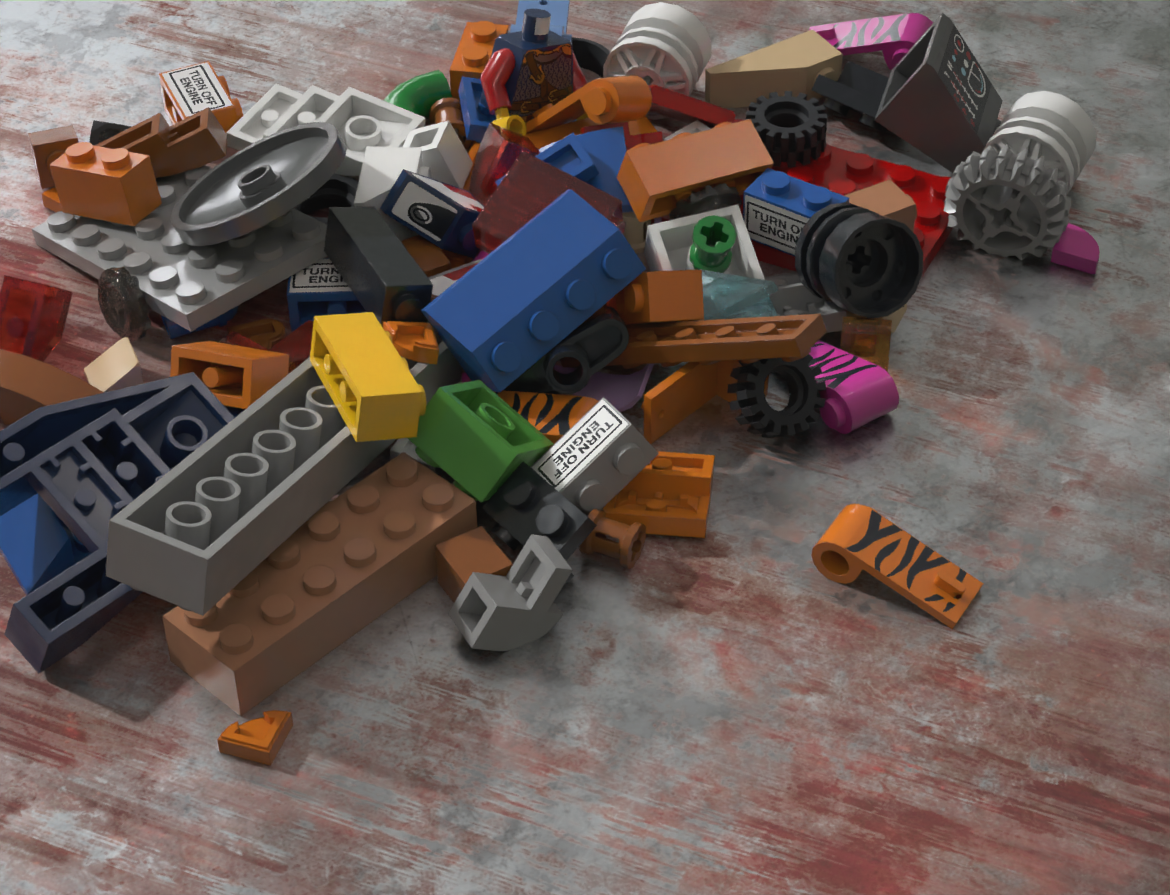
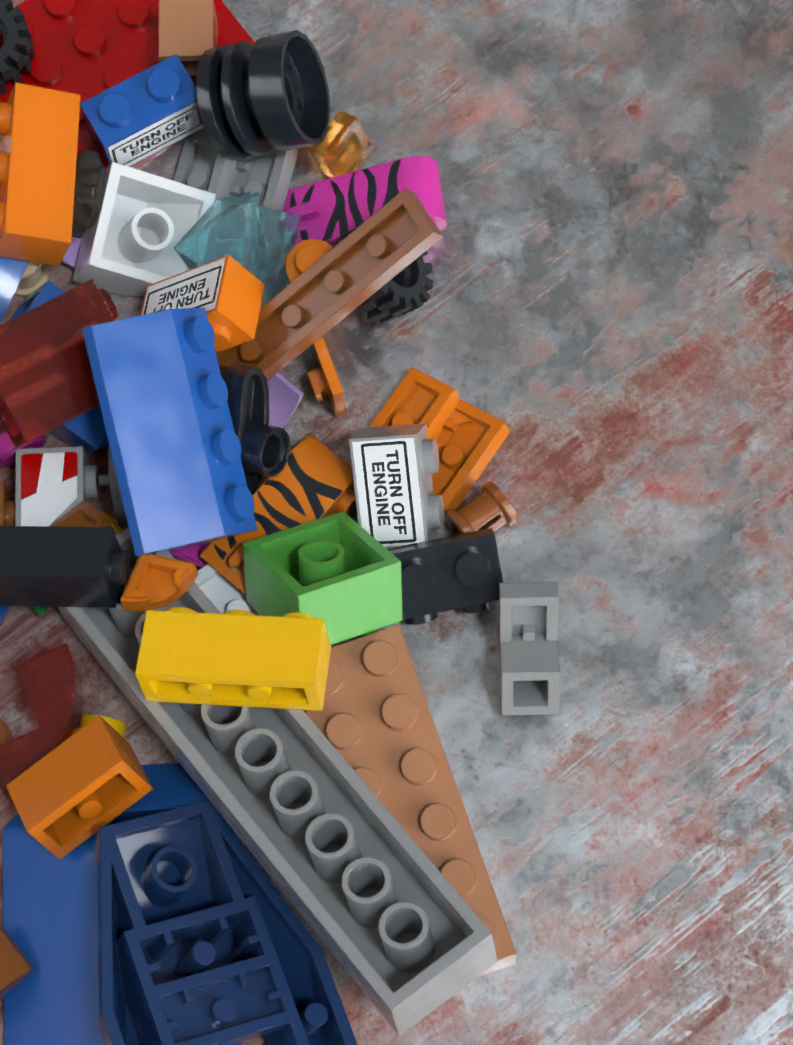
camera: 60 degrees left, 30 degrees up
orange tile [217,710,293,766] -> none
dark orange brick [435,526,513,603] -> none
green bush [689,215,736,276] -> none
orange door [811,503,984,629] -> none

